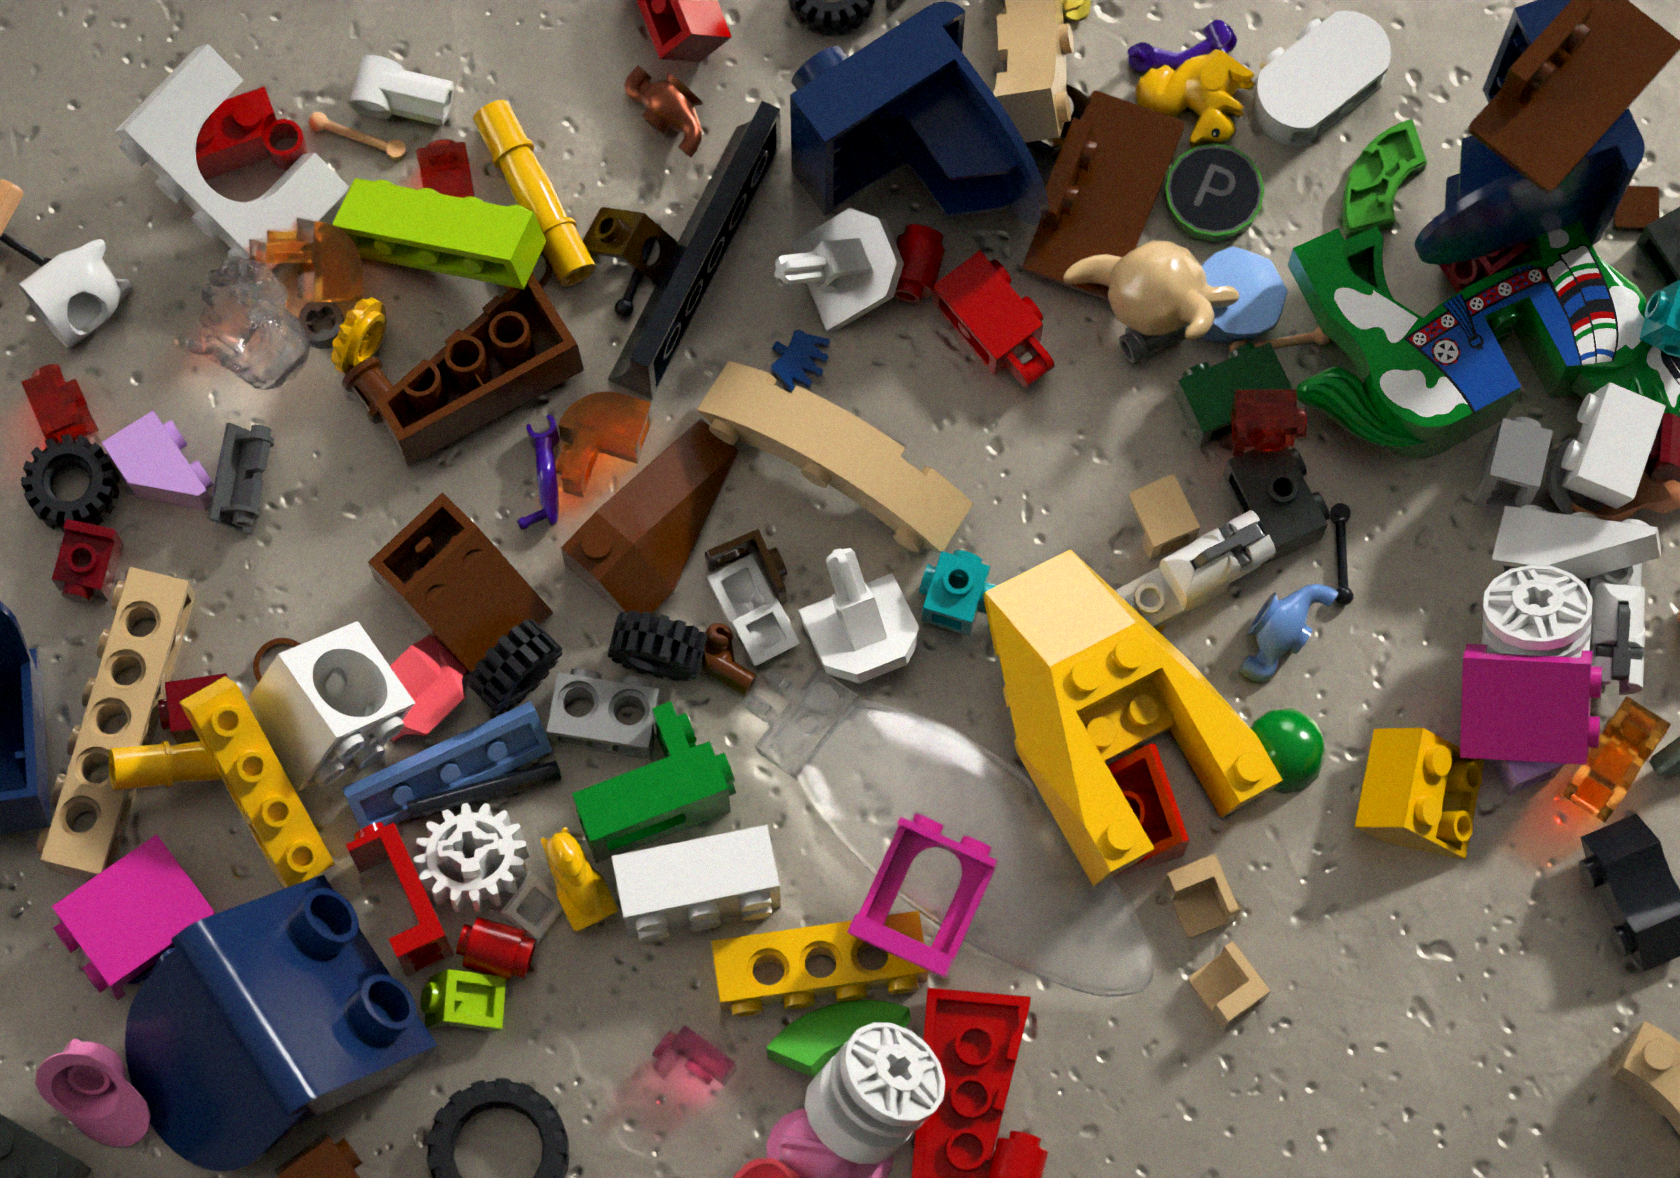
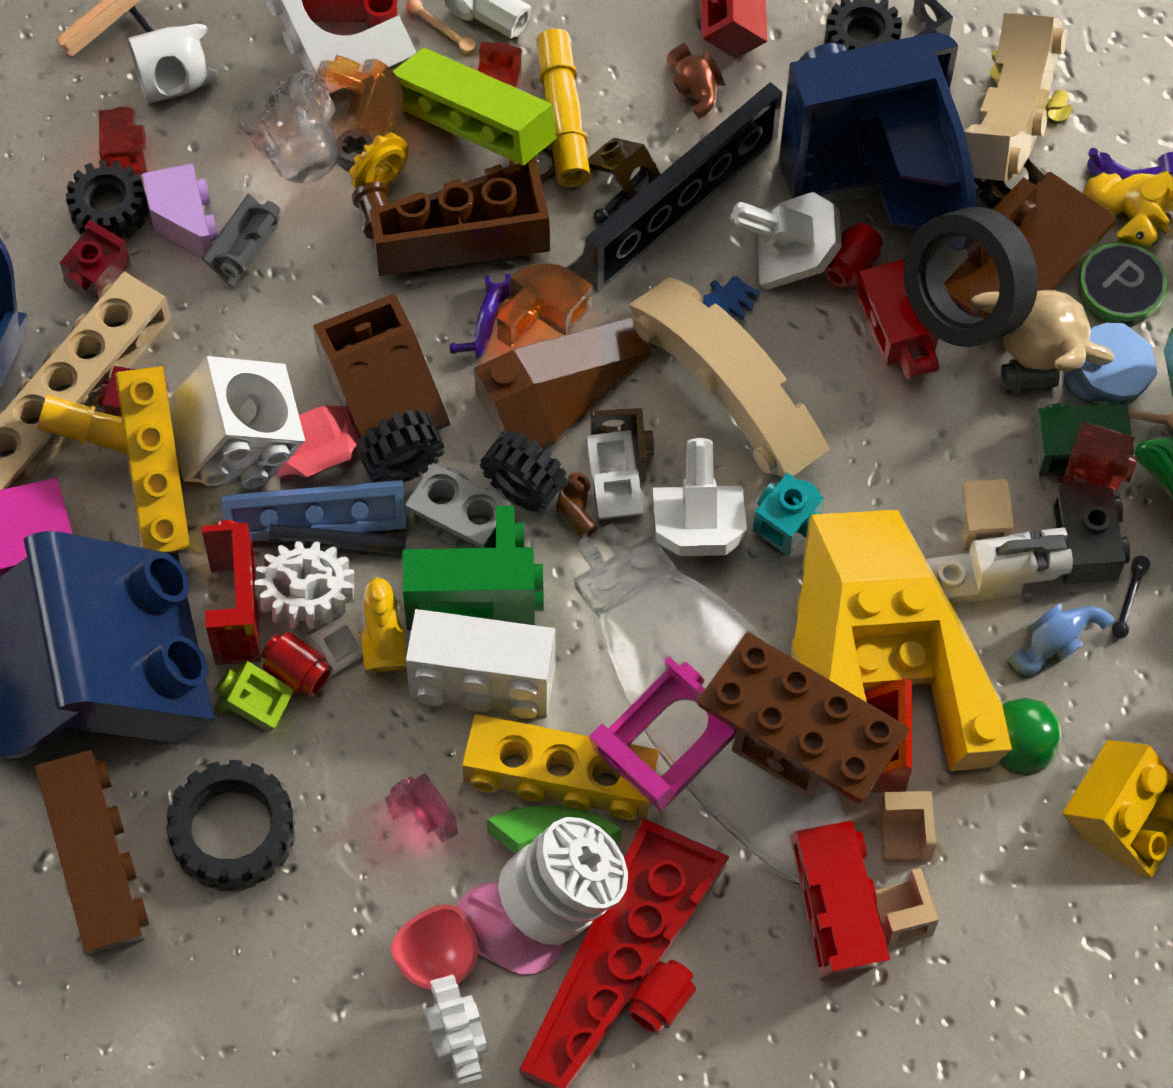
camera: 20 degrees right, 10 degrees down
none -> reddish brown bracket [698,632,909,803]
none -> red wedge [790,820,890,978]
none -> black tyre [904,207,1038,347]

